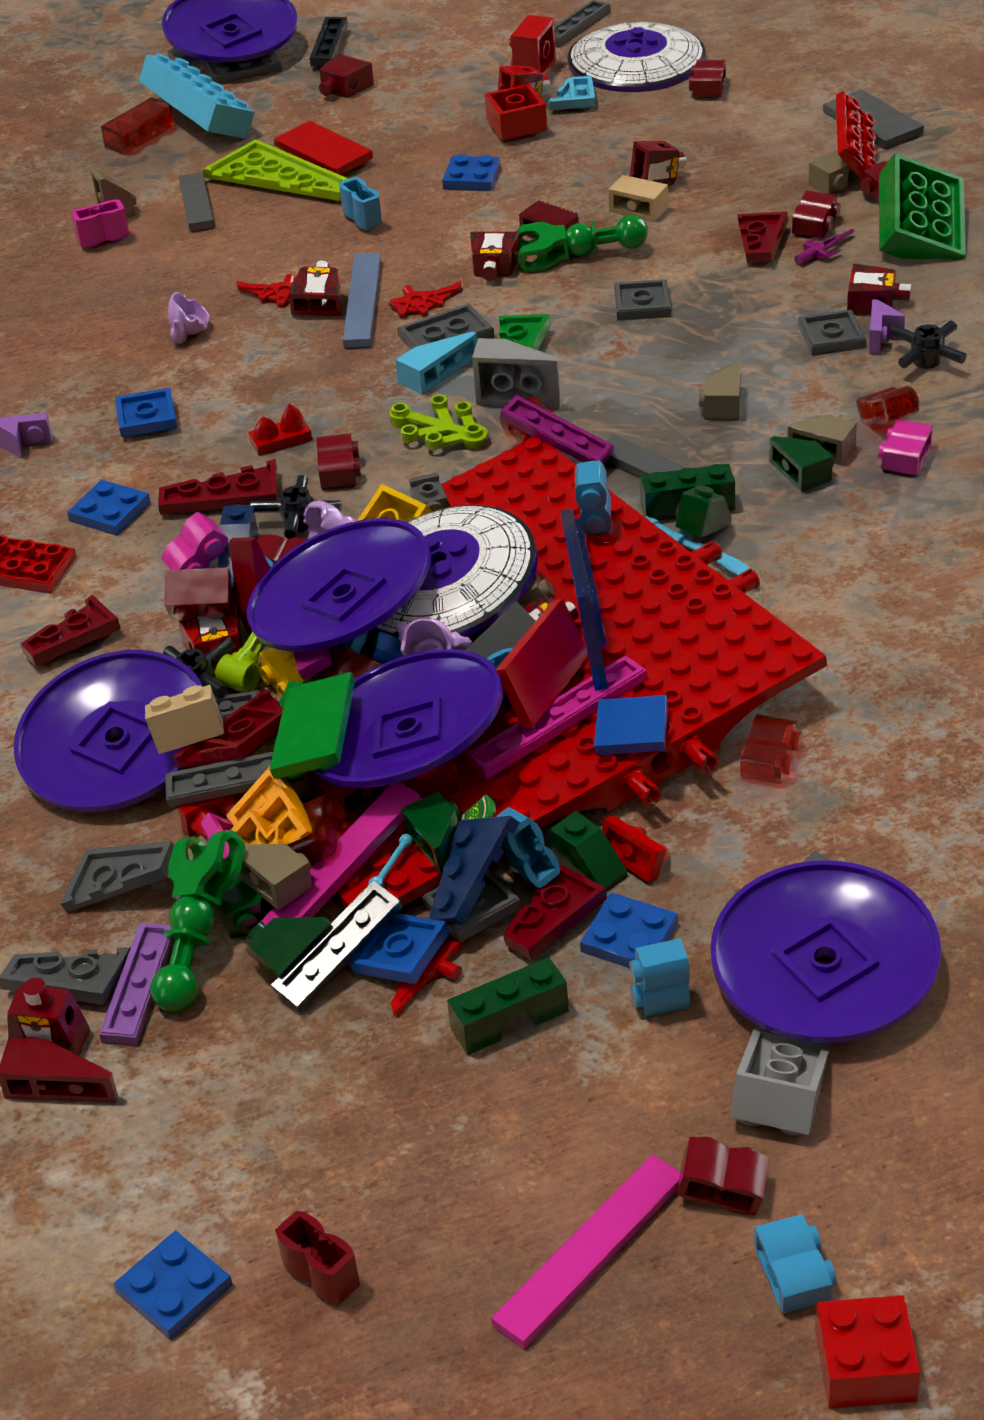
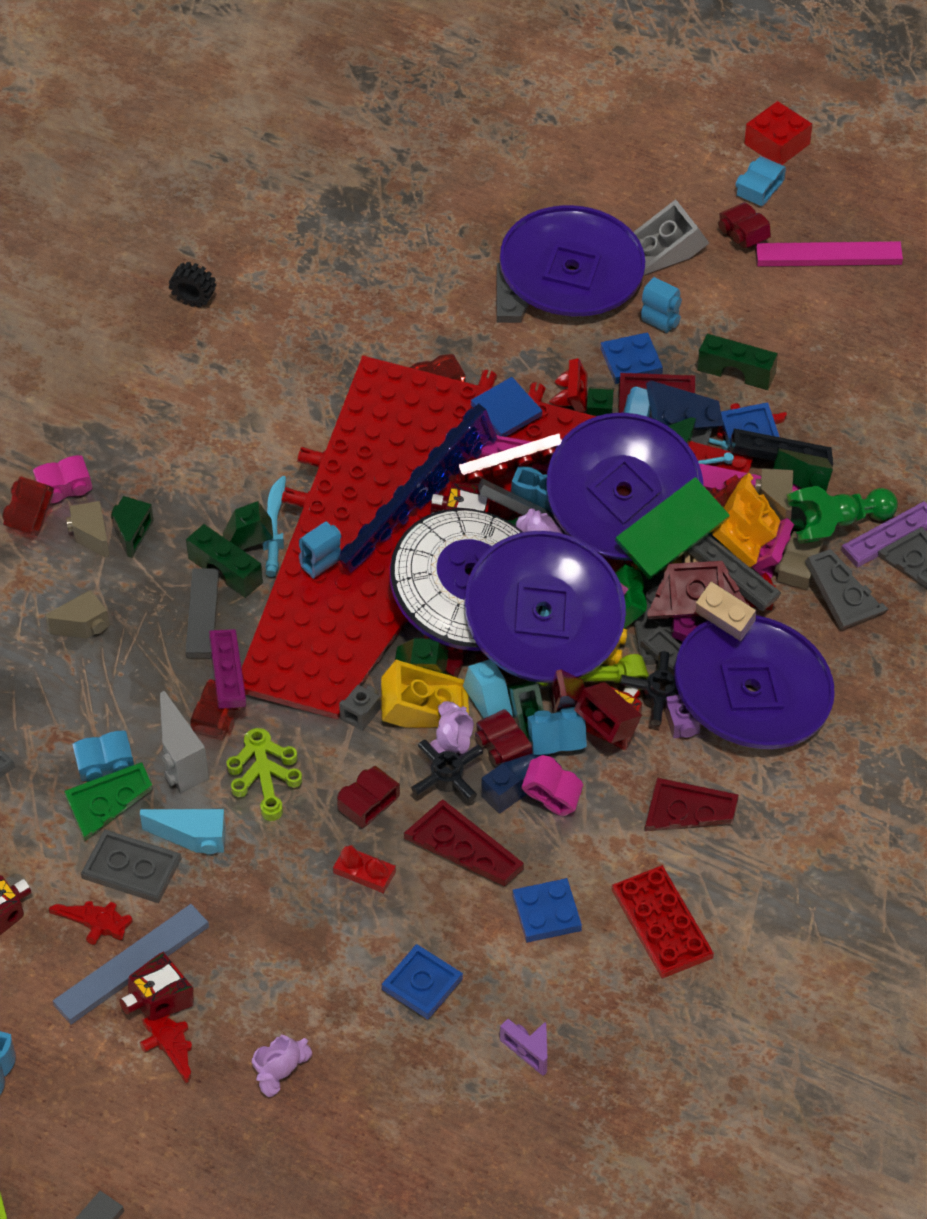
camera: 135 degrees left, 10 degrees up
none -> dark azure brick [72,731,134,781]

